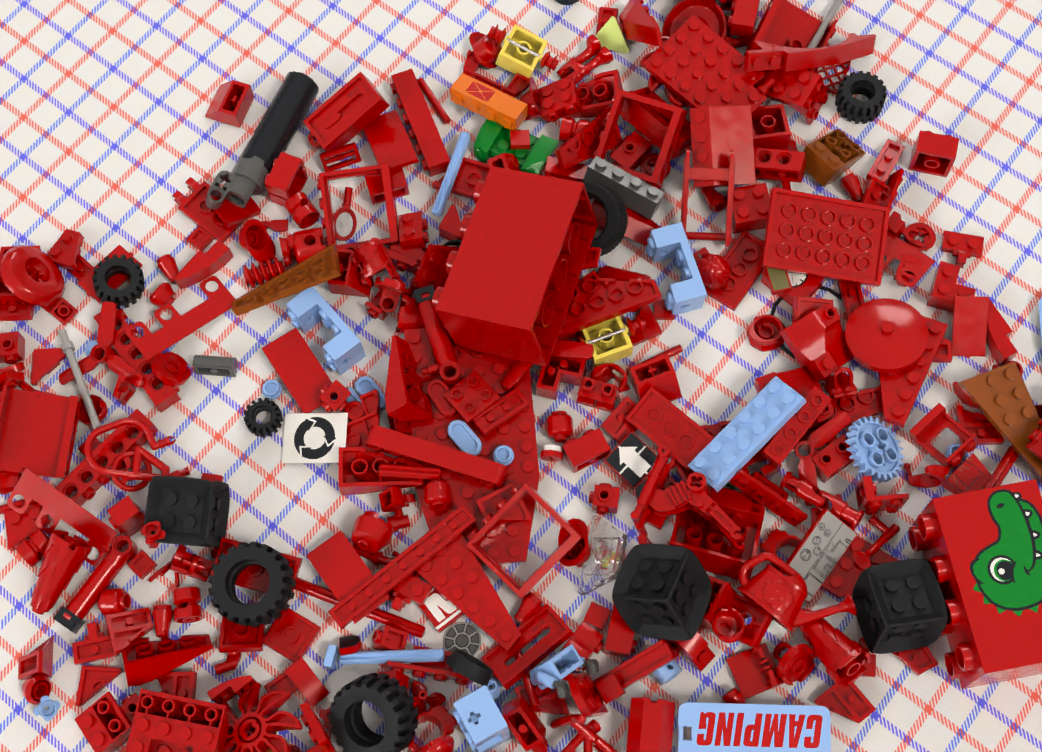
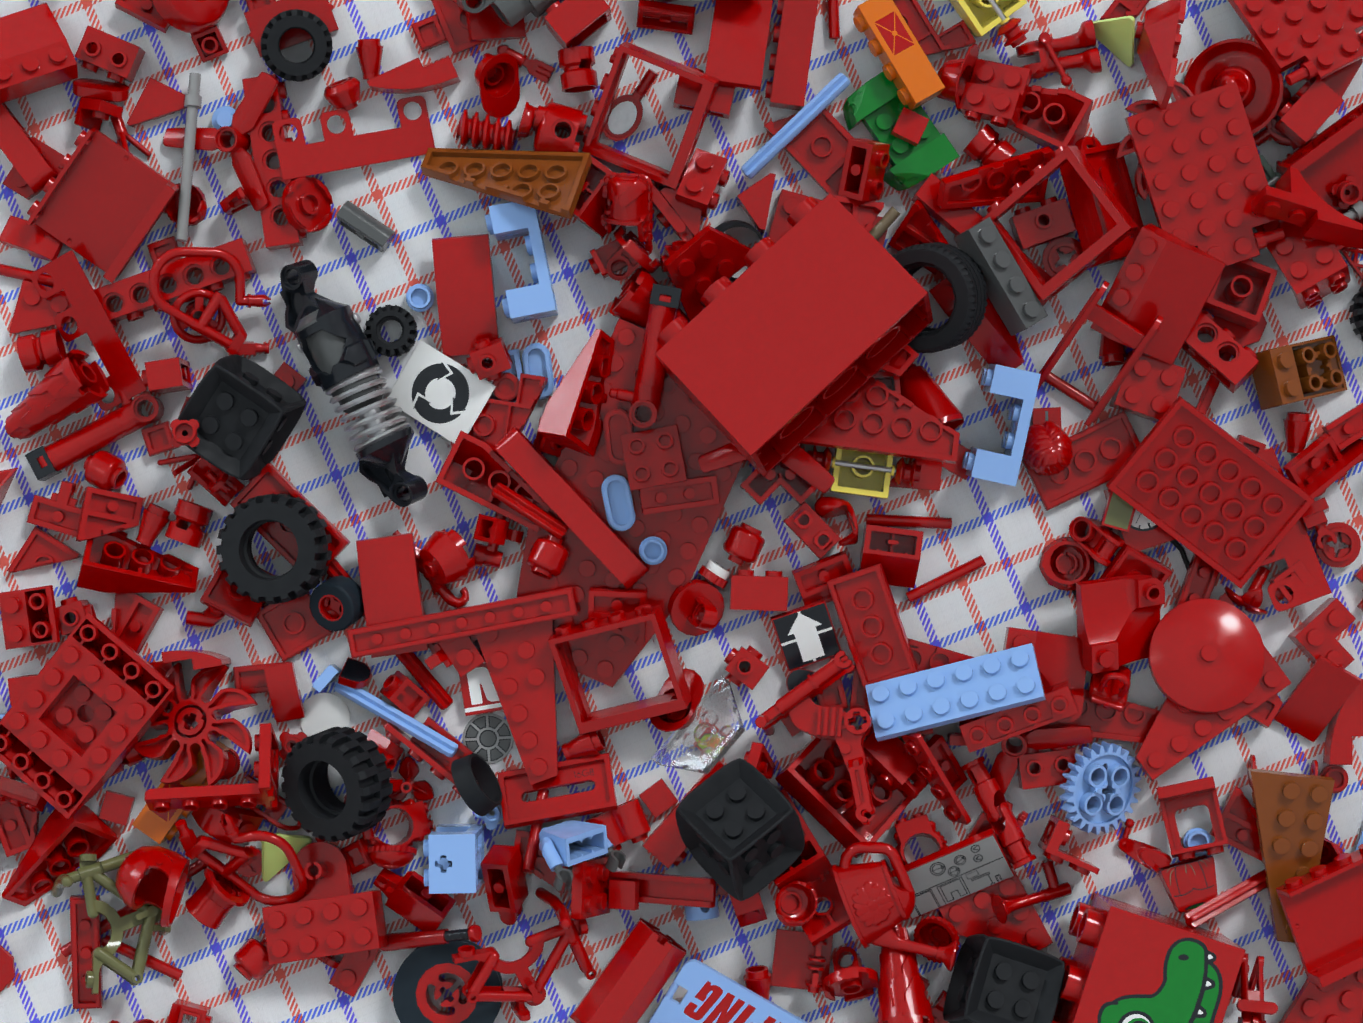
camera: 30 degrees right, 20 degrees up
none -> black piece [280,260,428,507]
none -> black wheel [310,576,364,632]
none -> red tile [667,579,725,636]
none -> red piece [905,555,986,603]
none -> red hat [913,915,960,963]
none -> red hinge [1038,32,1072,87]
none -> red piece [1069,516,1125,567]
none -> red plant [1224,566,1270,615]

